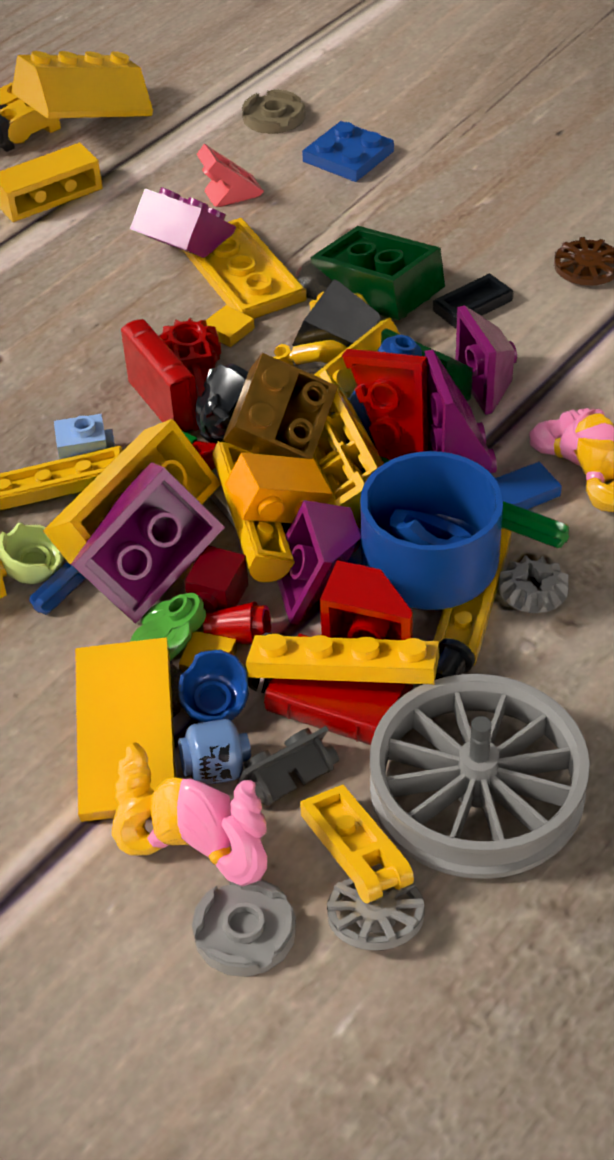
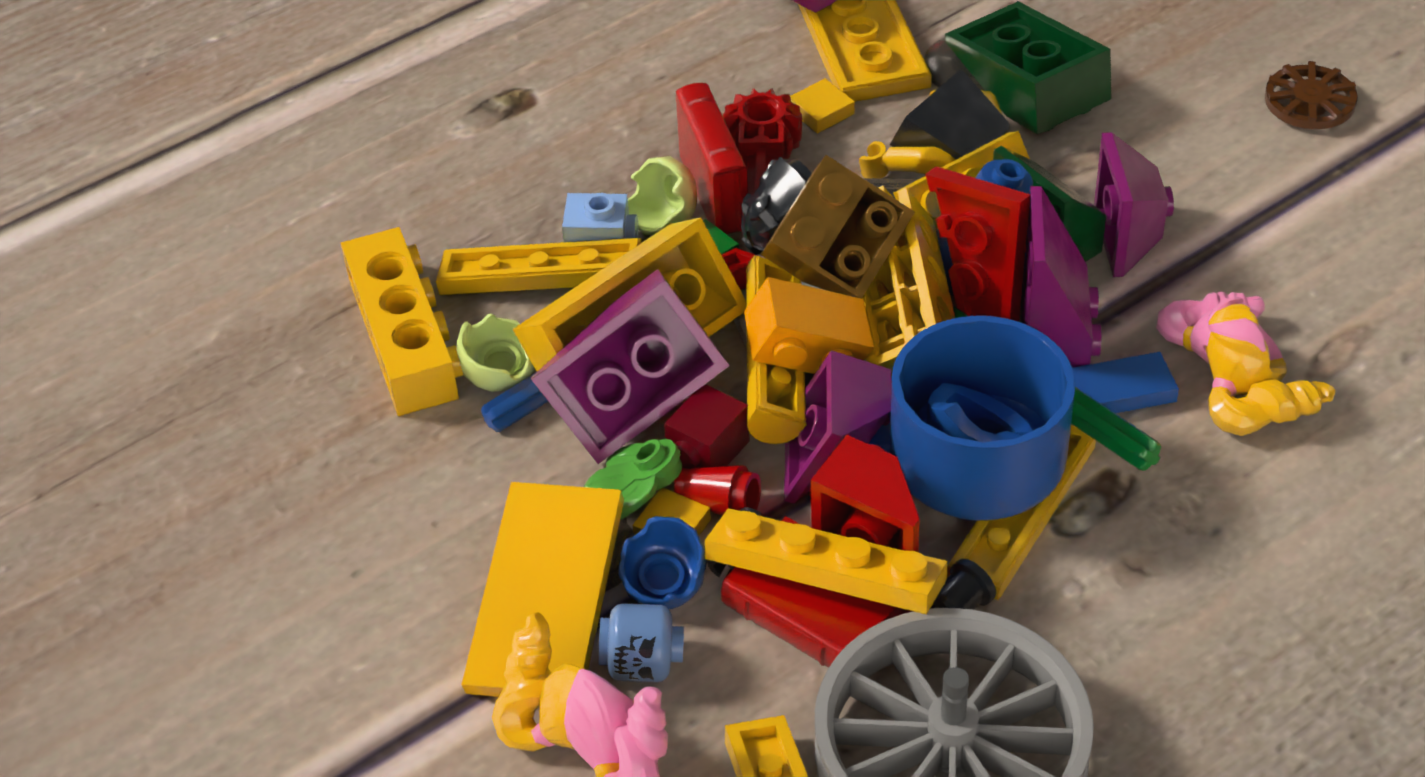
camera: 15 degrees right, 0 degrees up
dark grey hinge [237,726,339,806] -> none
black tile [433,273,513,329] -> none
light grey gear [498,555,569,613] -> none
none -> yellowish green hair [628,156,697,235]

